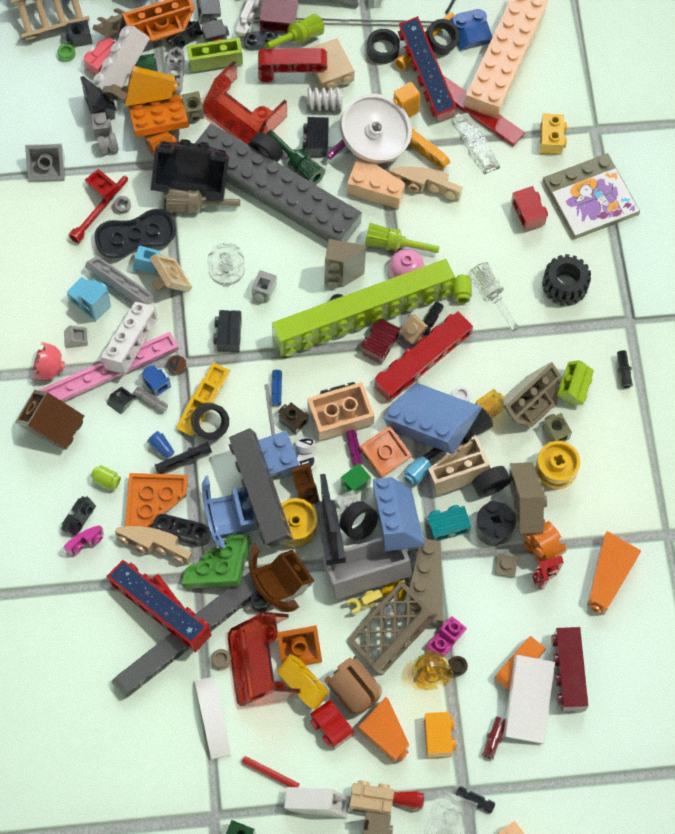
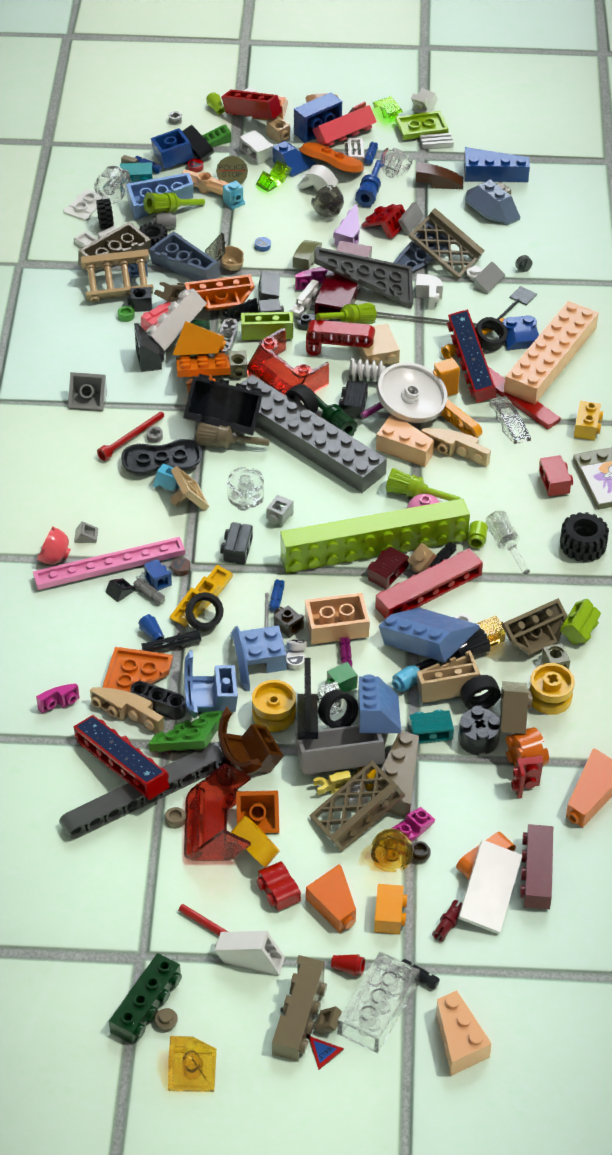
camera: 10 degrees right, 20 degrees down
reddish brown slope [15,390,85,449] -> none
black hinge [60,496,96,537] -> none
medium azure brick [67,277,111,321] -> none
red plate [84,169,120,201] -> none
light grey plate [85,256,155,305] -> none
light grey brick [91,112,113,141] -> none
lime brick [91,465,121,491] -> none
light grey wheel [97,133,119,155] -> none
dark tan plate [101,84,127,101] -> none
white brick [101,302,159,374] -> none
white slope [195,676,232,760] -> none
dark grey brick [229,428,293,548] -> none
reddish brown slope [290,463,320,505] -> none
dark tan slope [324,239,366,288] -> none
medium nougat cylinder [324,656,382,715] -> none
tan brick [349,780,394,815] -> none
orange tile [359,425,412,478] -> none
black tyre [367,29,400,64] -> none
dark tan plate [495,554,518,578] -> none

